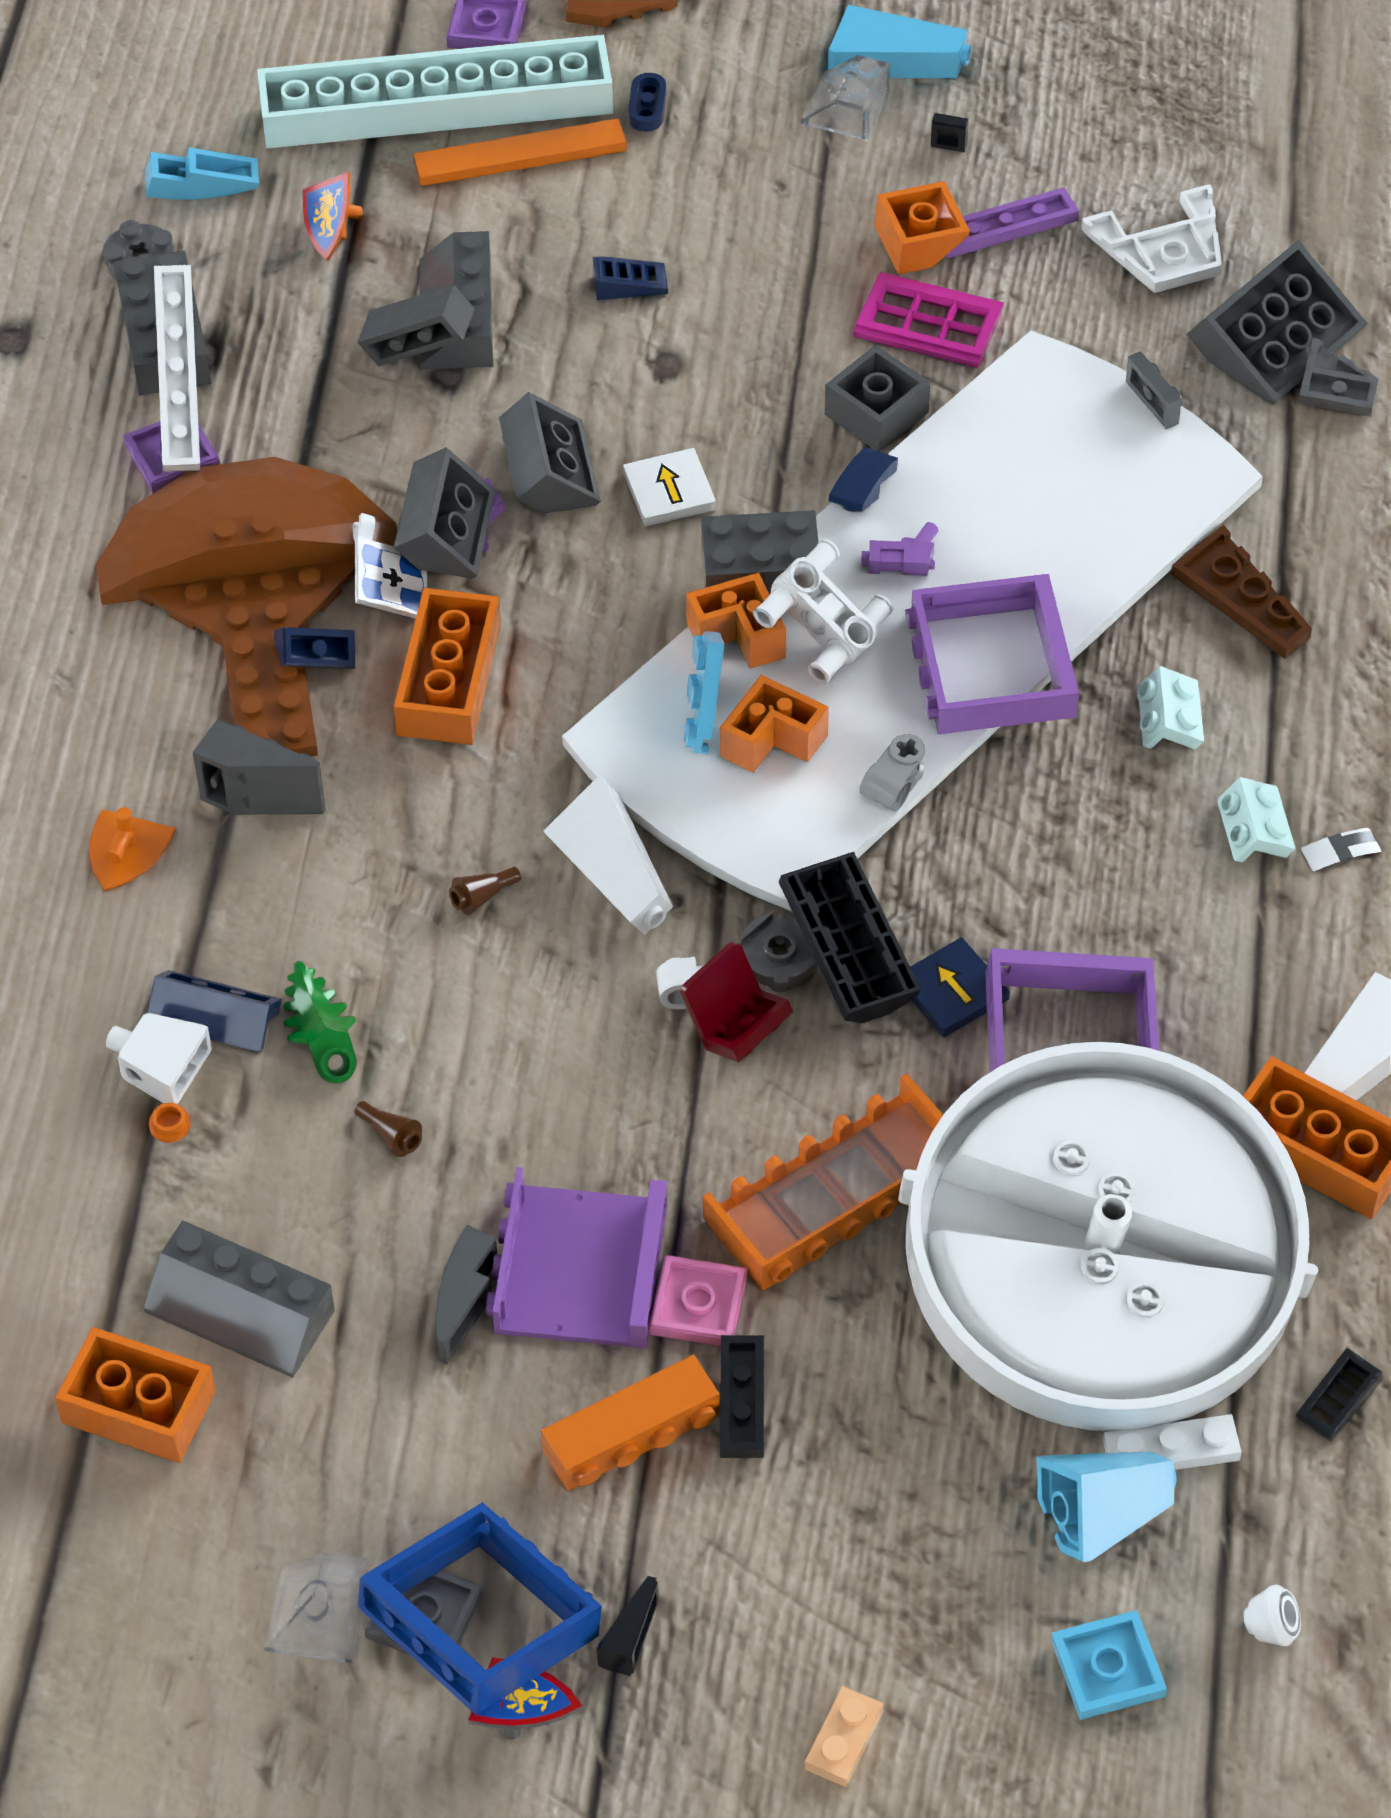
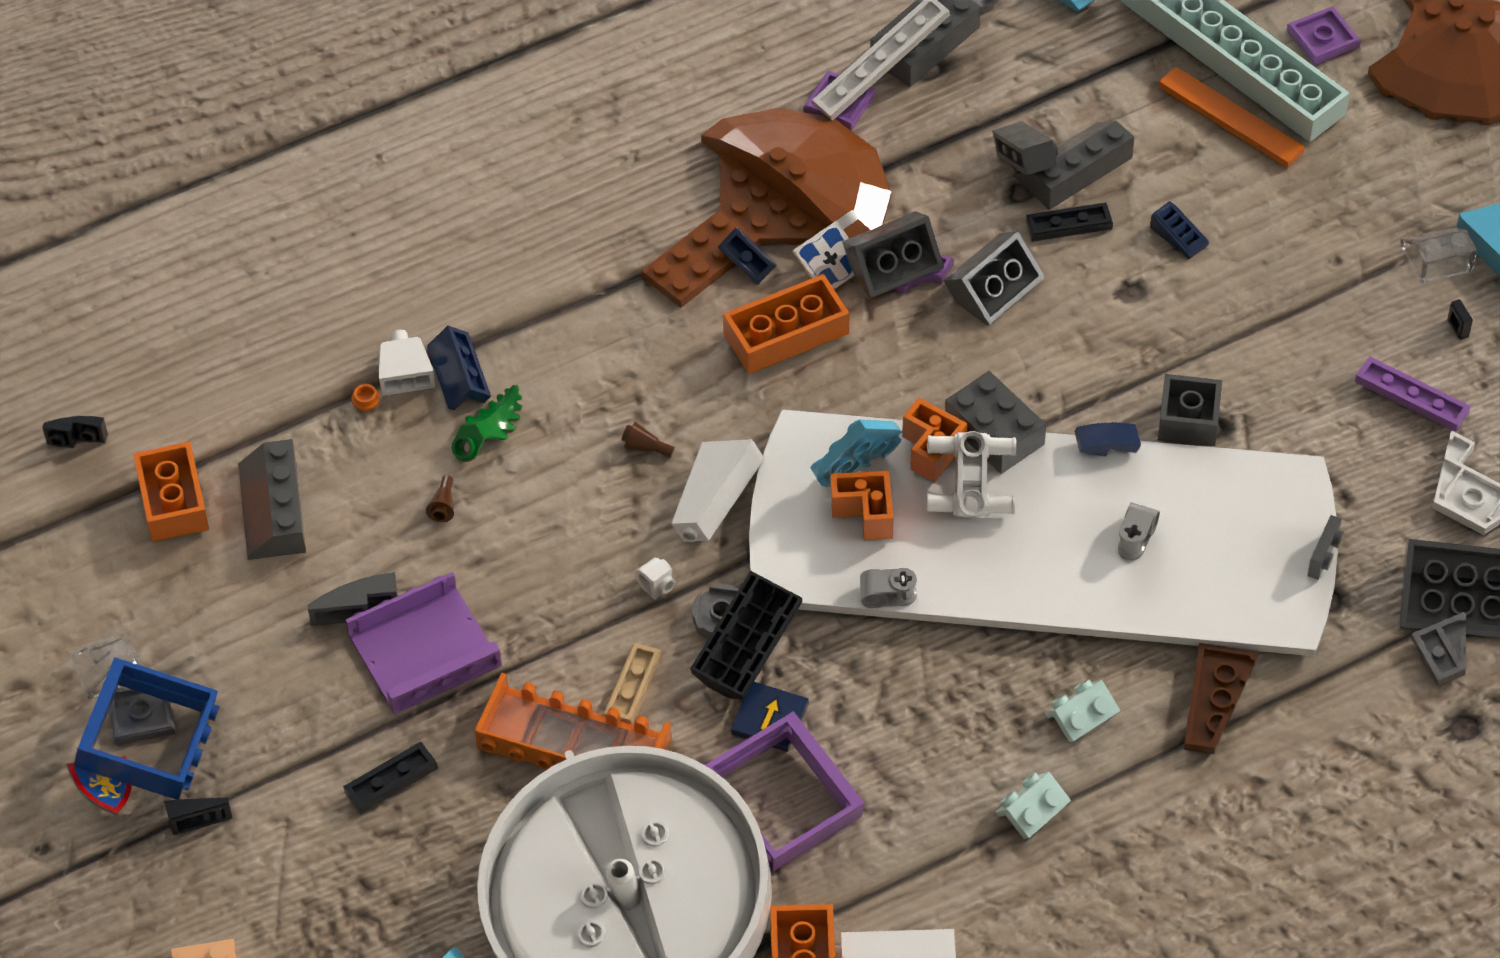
camera: 55 degrees right, 0 degrees up
orange shield [89,807,176,891] -> none
dark grey slope [193,719,326,815] -> none
shield [302,172,363,261] -> none
orange brick [541,1354,720,1491] -> none
white tile [623,448,716,527] -> none
dark blue plate [628,73,667,132] -> none
bright pink tile [649,1255,748,1346] -> none
dark red bracket [680,942,793,1063] -> none
dark pink piece [853,272,1004,368] -> none
medium lavender piece [861,522,939,576] -> none
orange slope [874,181,970,275] -> none
medium lavender window [905,574,1079,734] -> none
white sticker [1301,828,1381,871] -> none
none -> tan tile [603,643,662,724]
none -> black tile [1026,202,1113,242]
none -> light grey piece [1118,502,1160,560]

